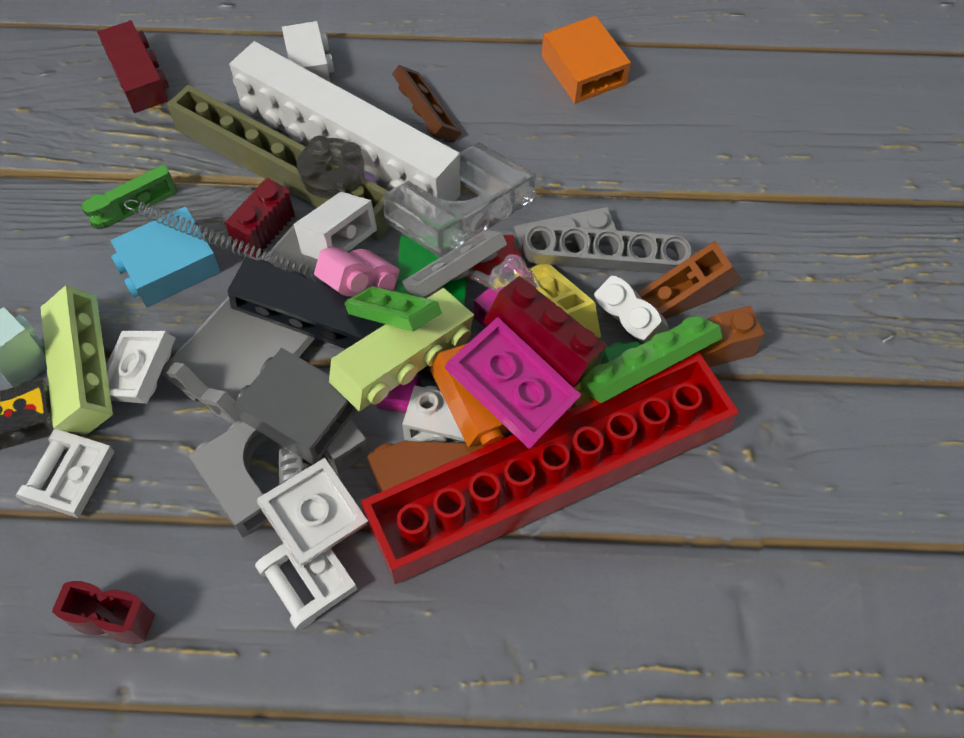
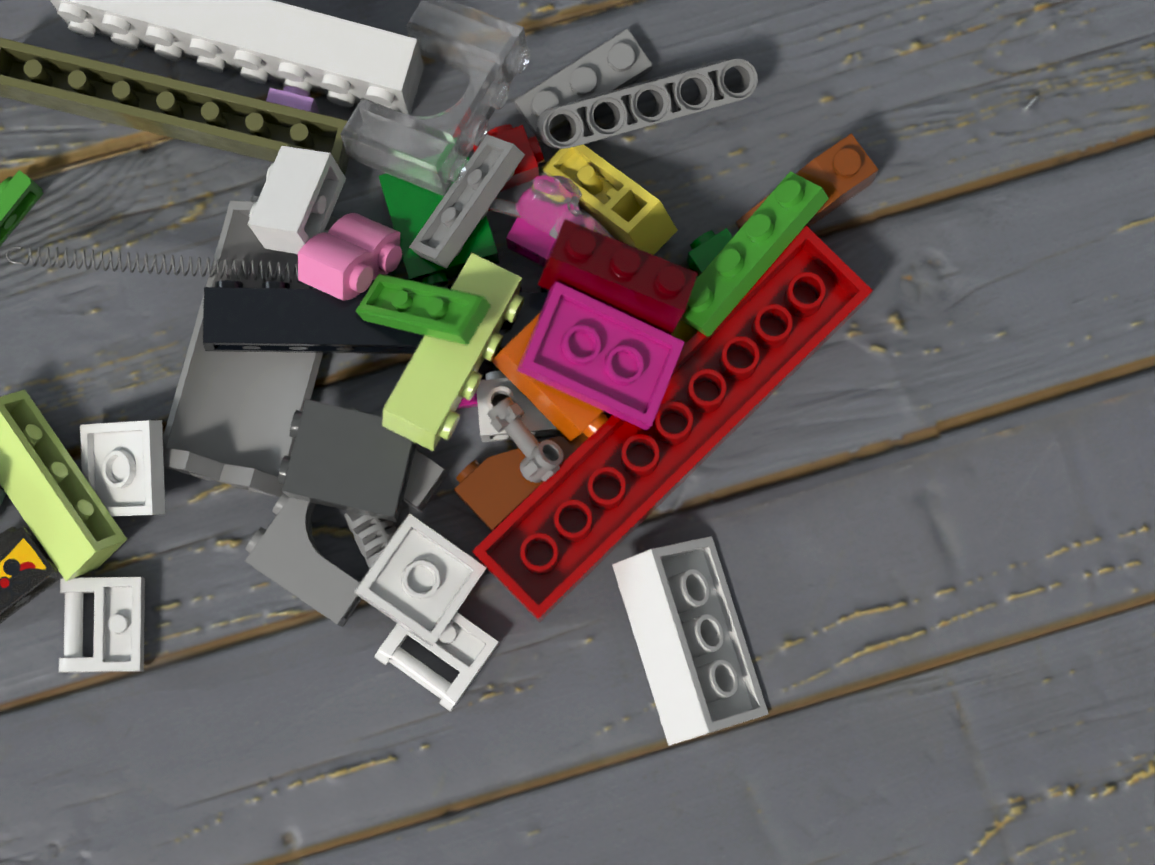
camera: 15 degrees left, 20 degrees up
dark red brick [52,581,155,644] -> none
medium azure brick [110,206,221,308] -> none
dark red brick [224,178,295,258] -> none
clear smoke plate [297,135,365,199] -> none
white brick [594,275,669,344] -> none
dark orange slope [637,241,742,319] -> none
none -> light grey bar [487,397,563,483]
none -> white slope [612,536,769,746]

